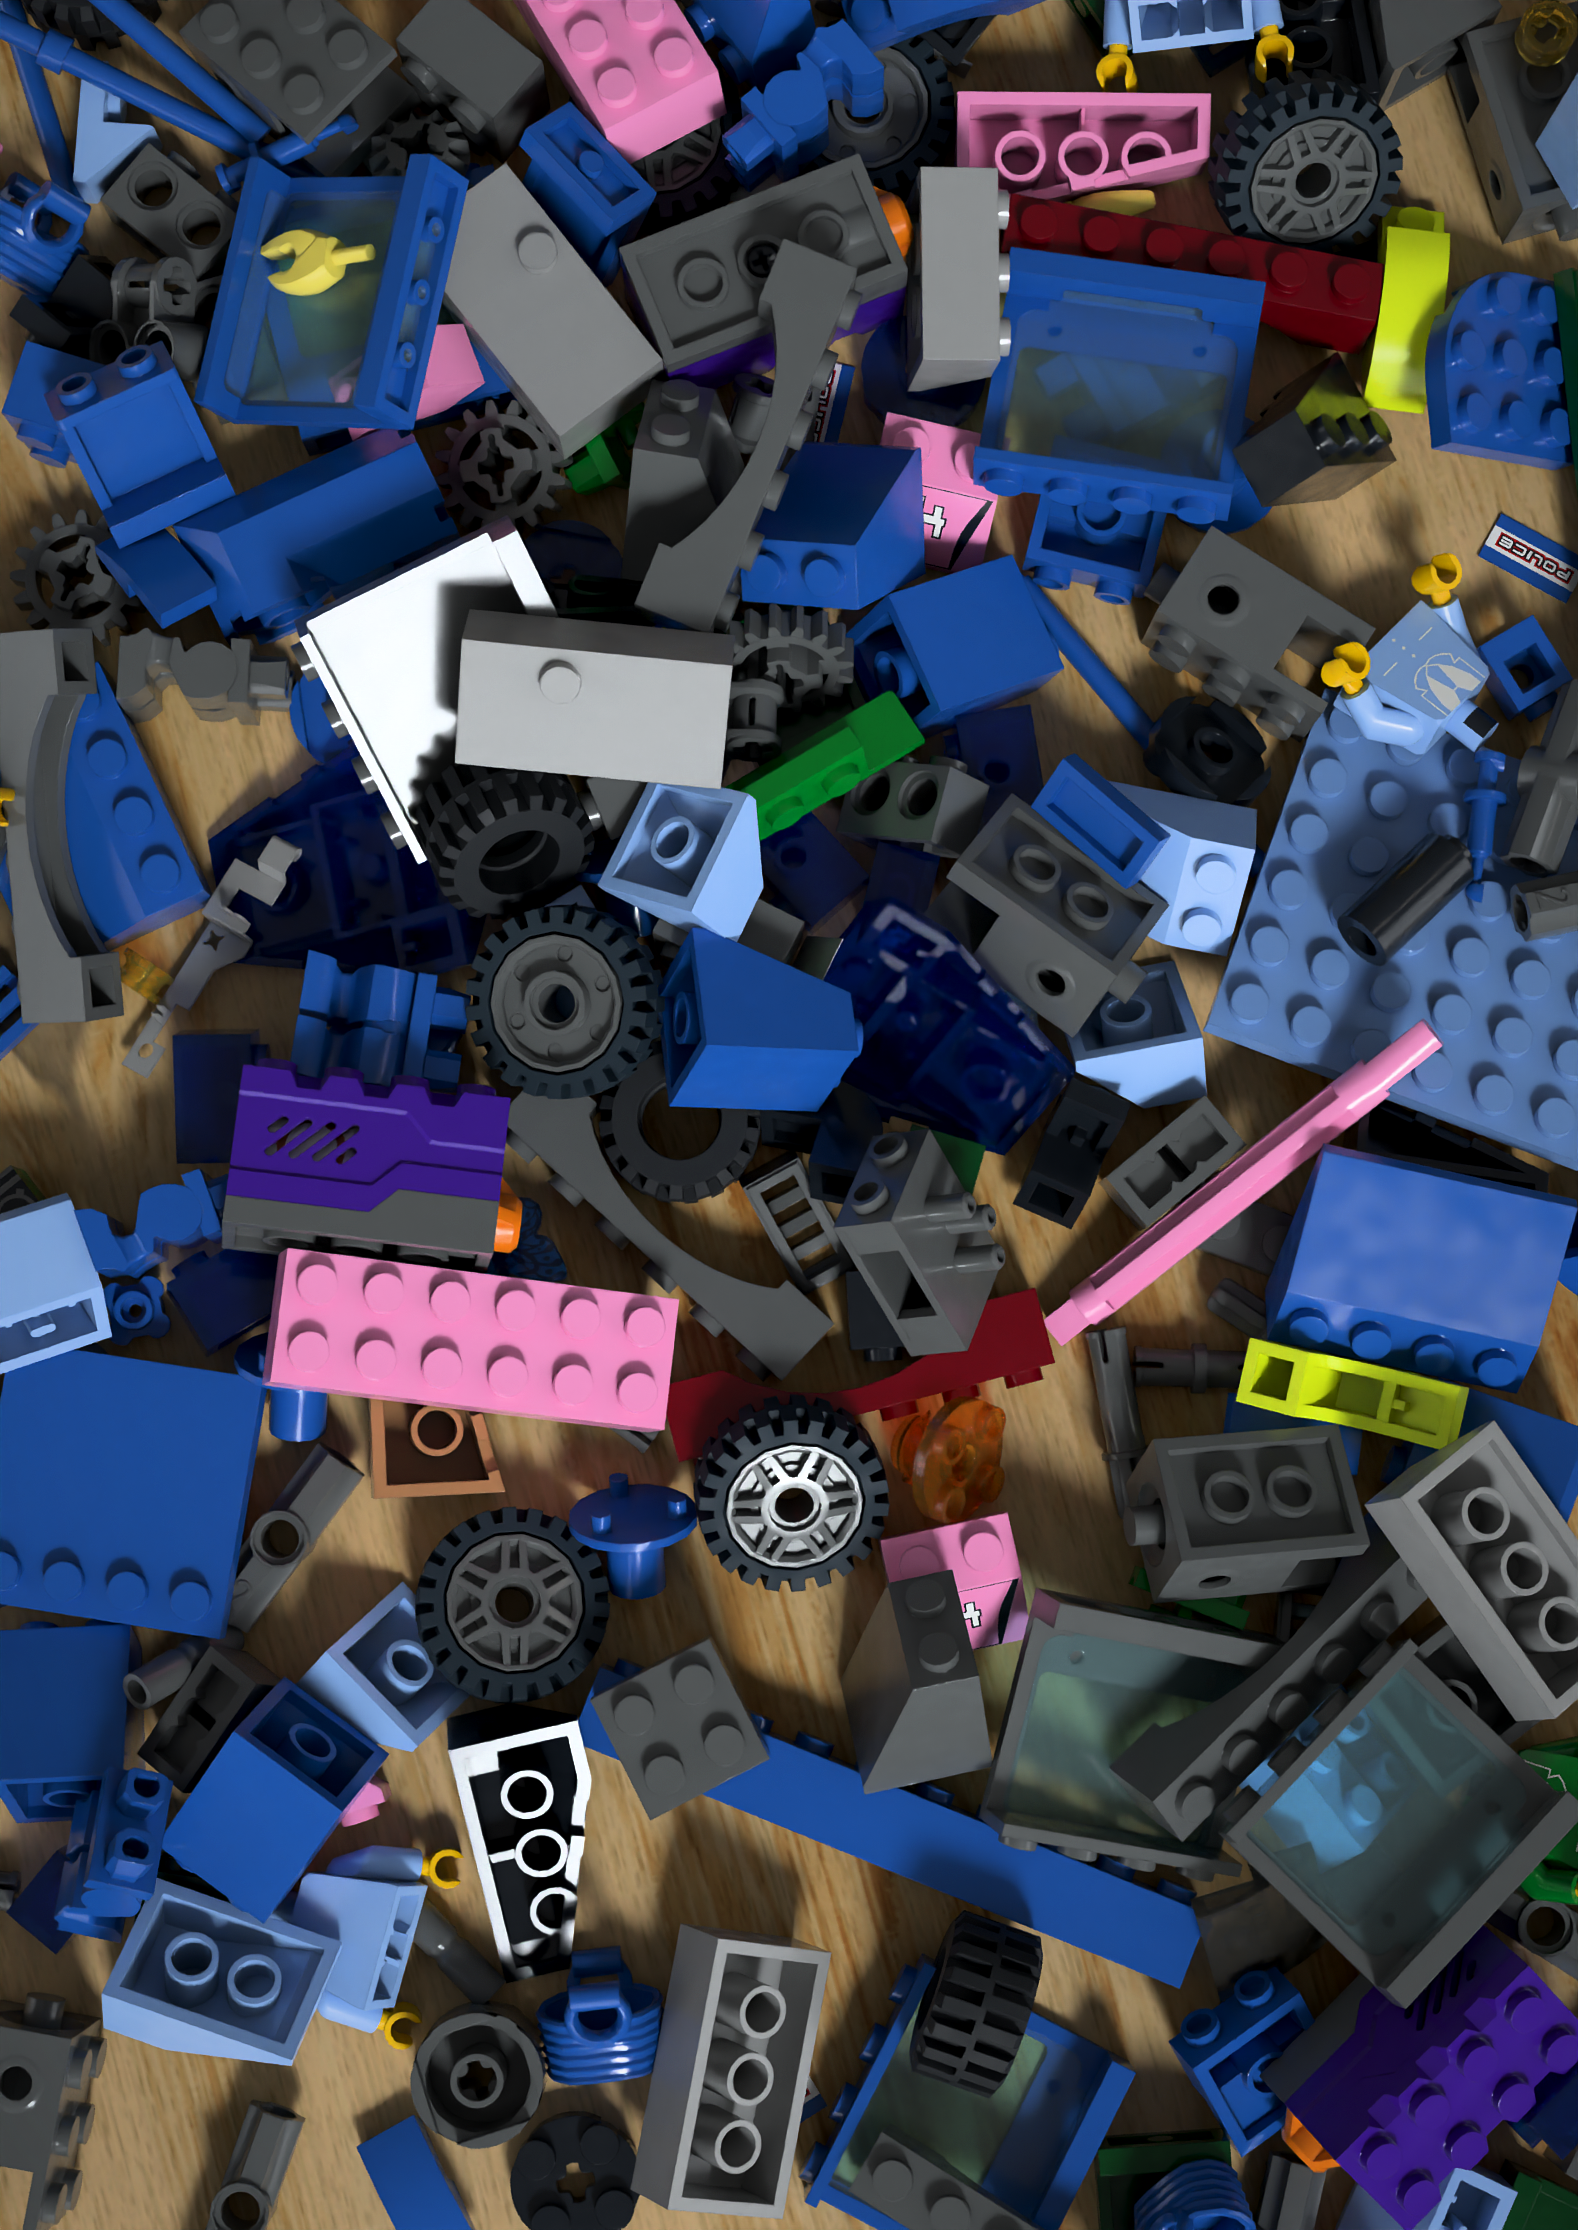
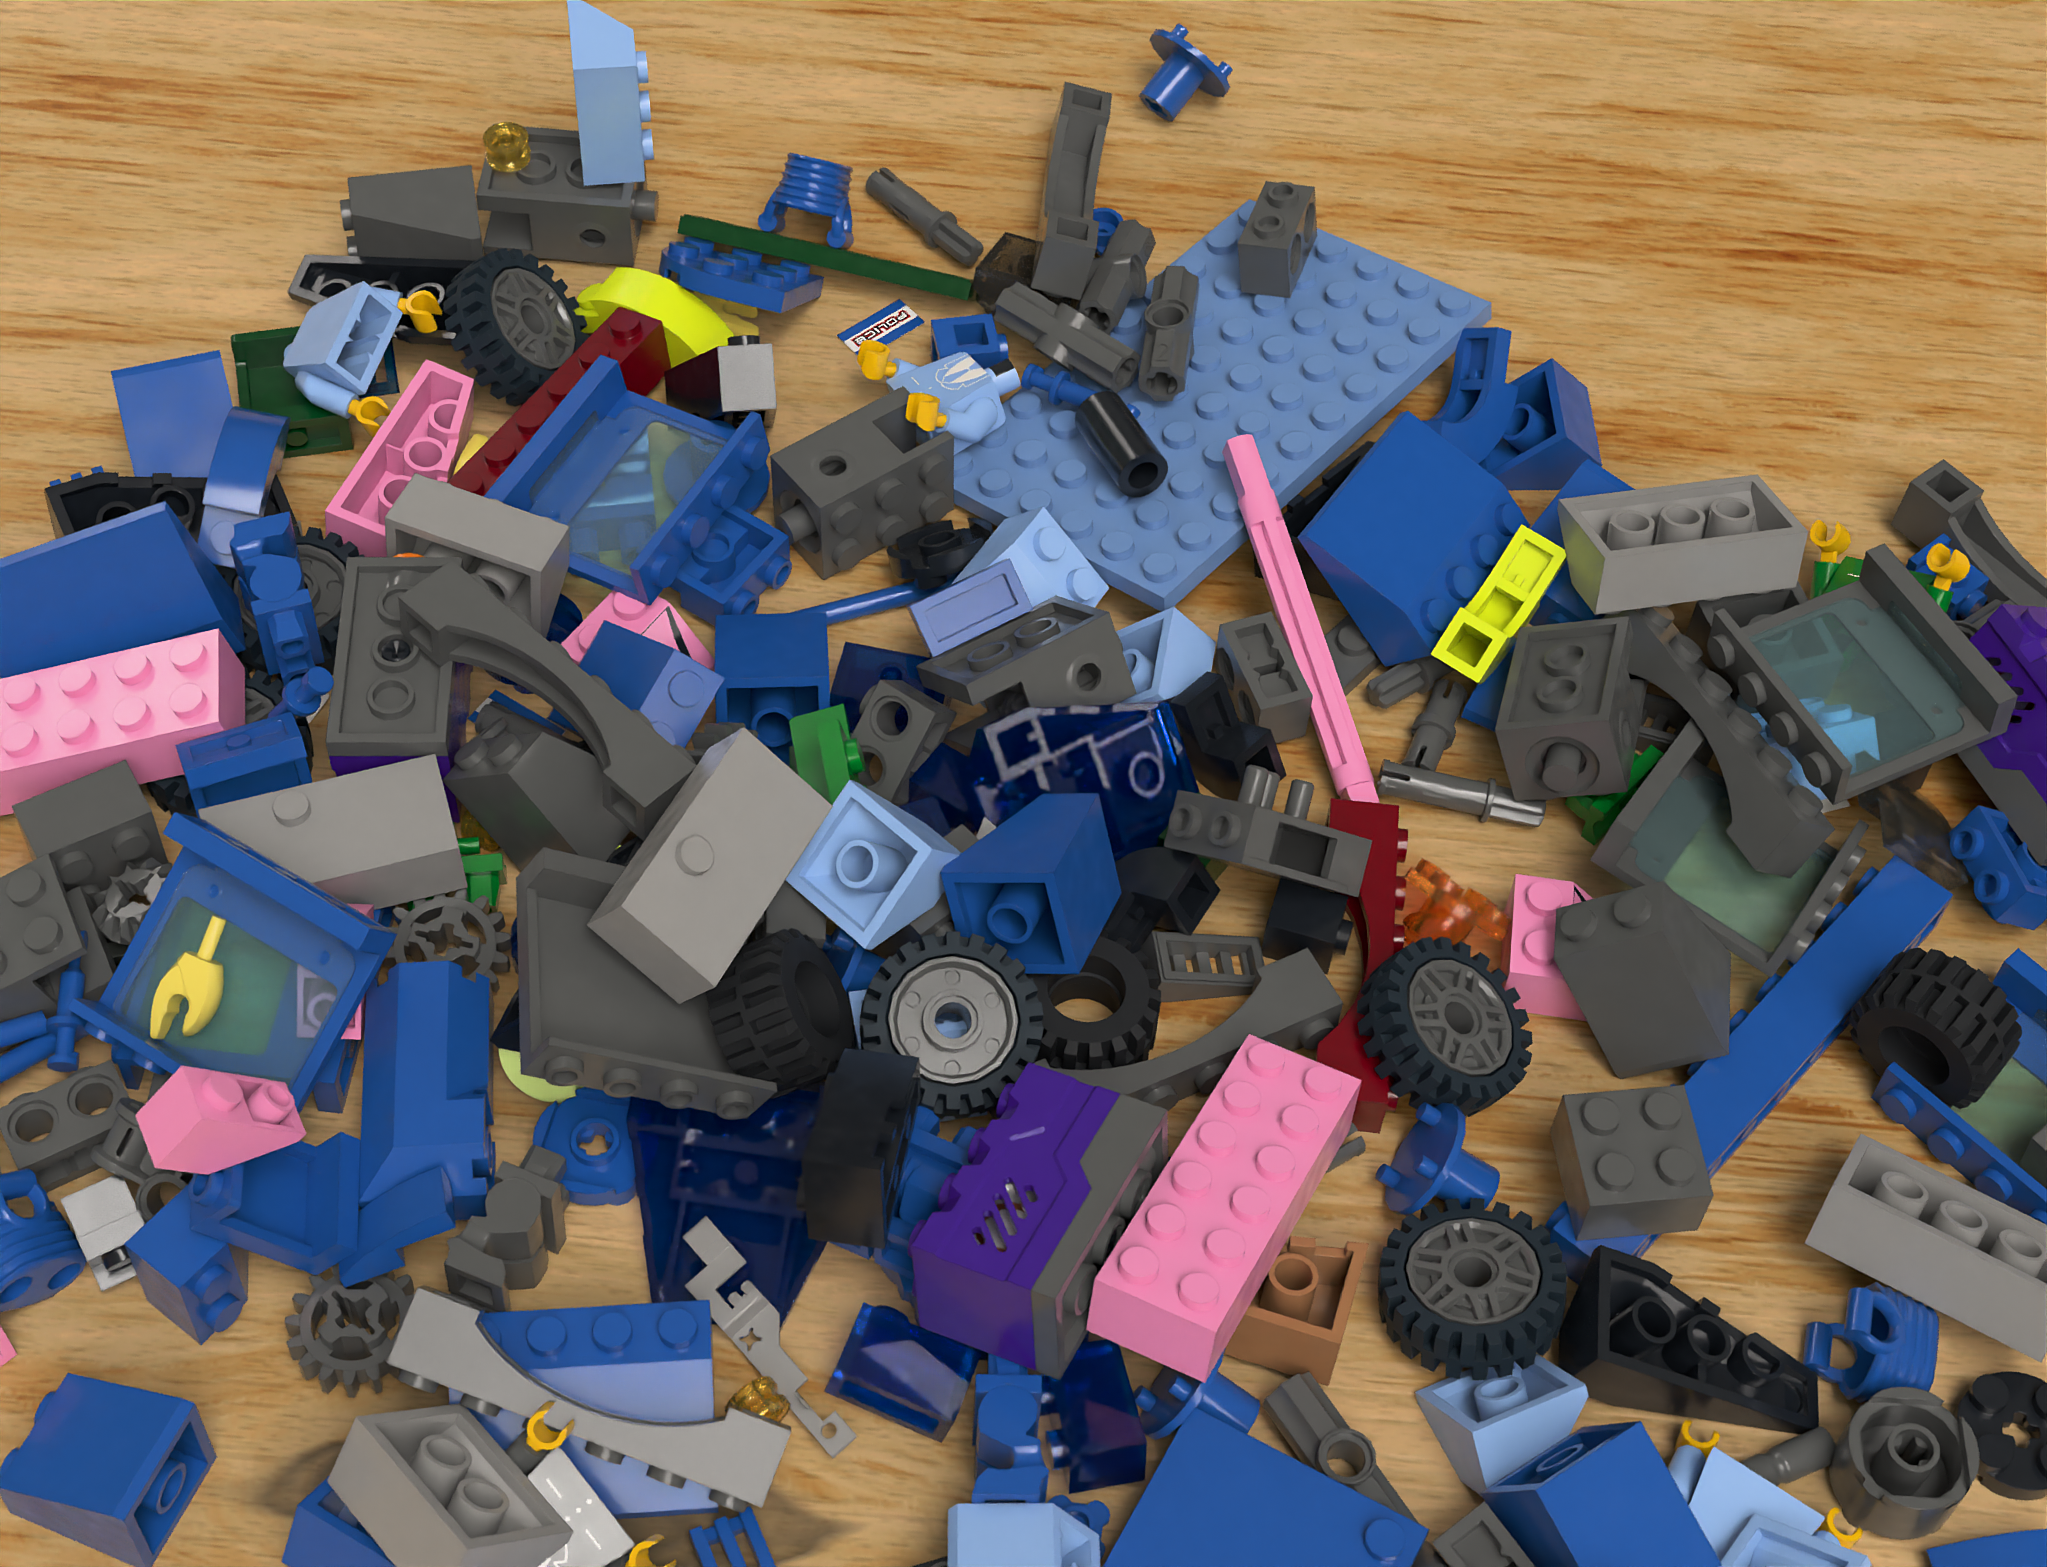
camera: 70 degrees left, 30 degrees down
none -> bright pink slope [135,1066,306,1175]
none -> blue piece [267,666,334,720]
none -> black wedge [796,1048,921,1249]

